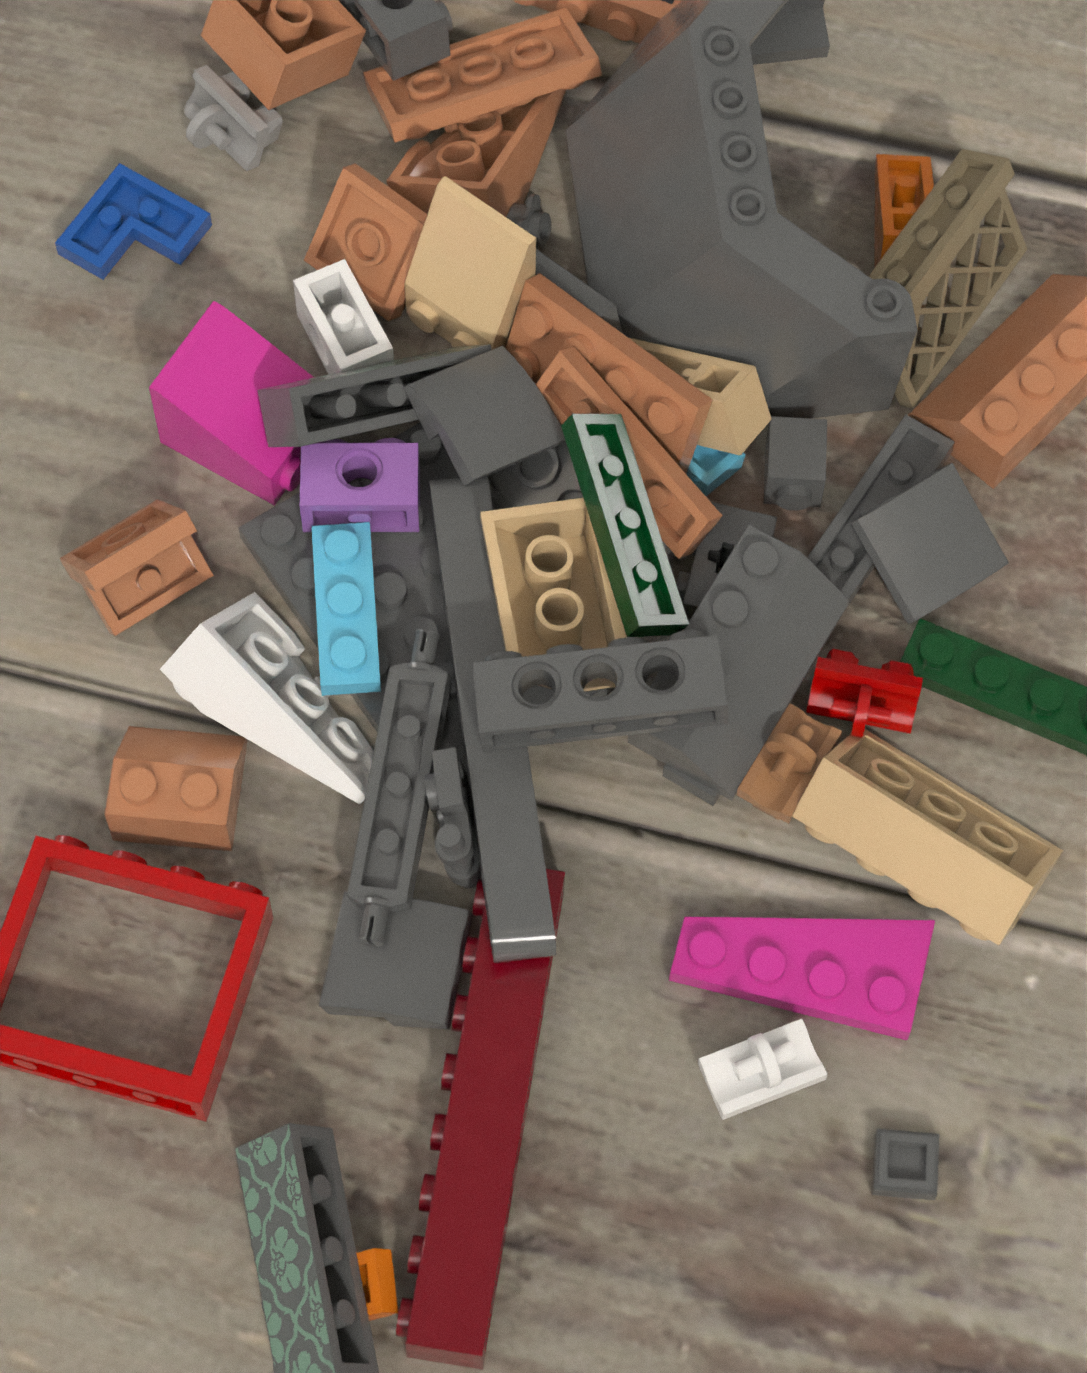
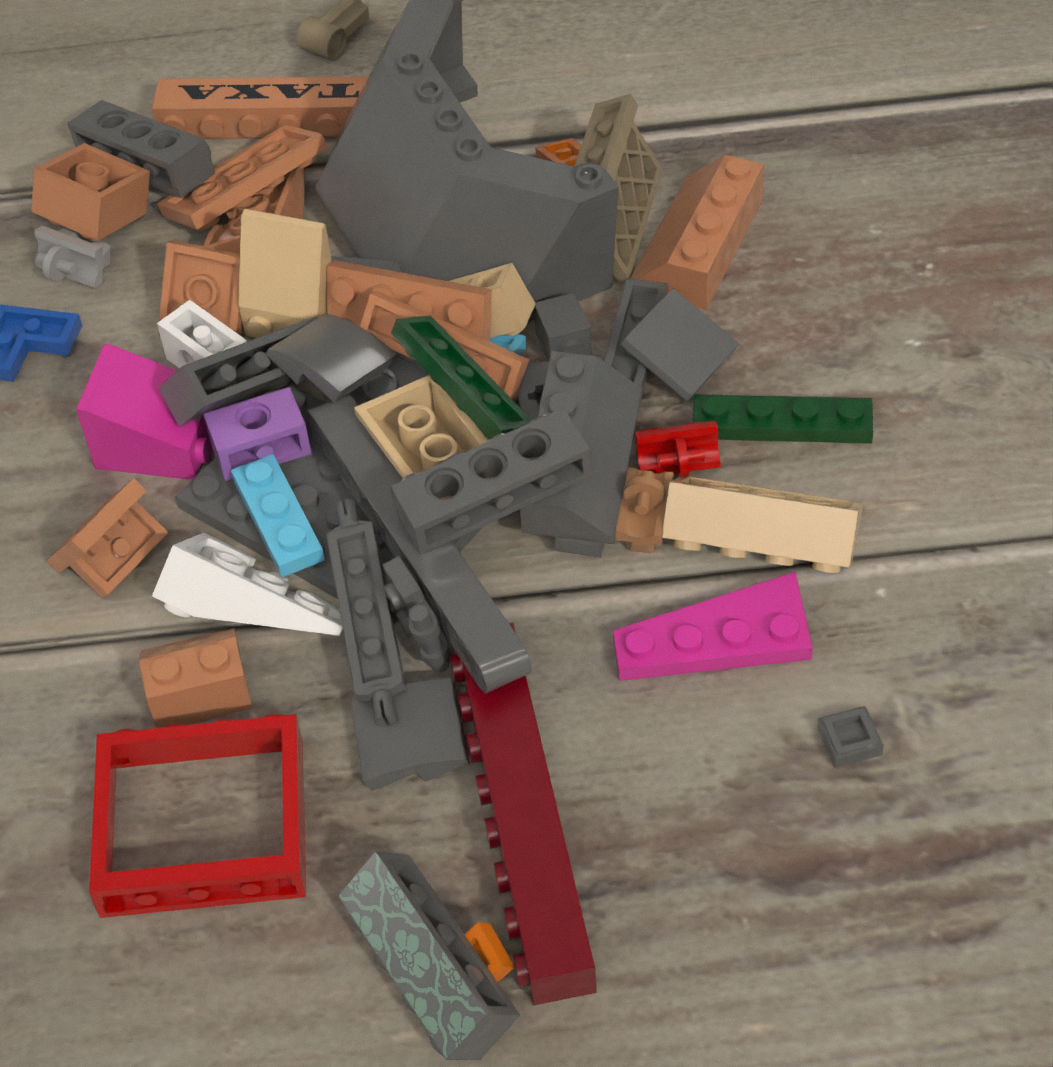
camera: 15 degrees left, 15 degrees down
white hips [698,1019,827,1120] -> none

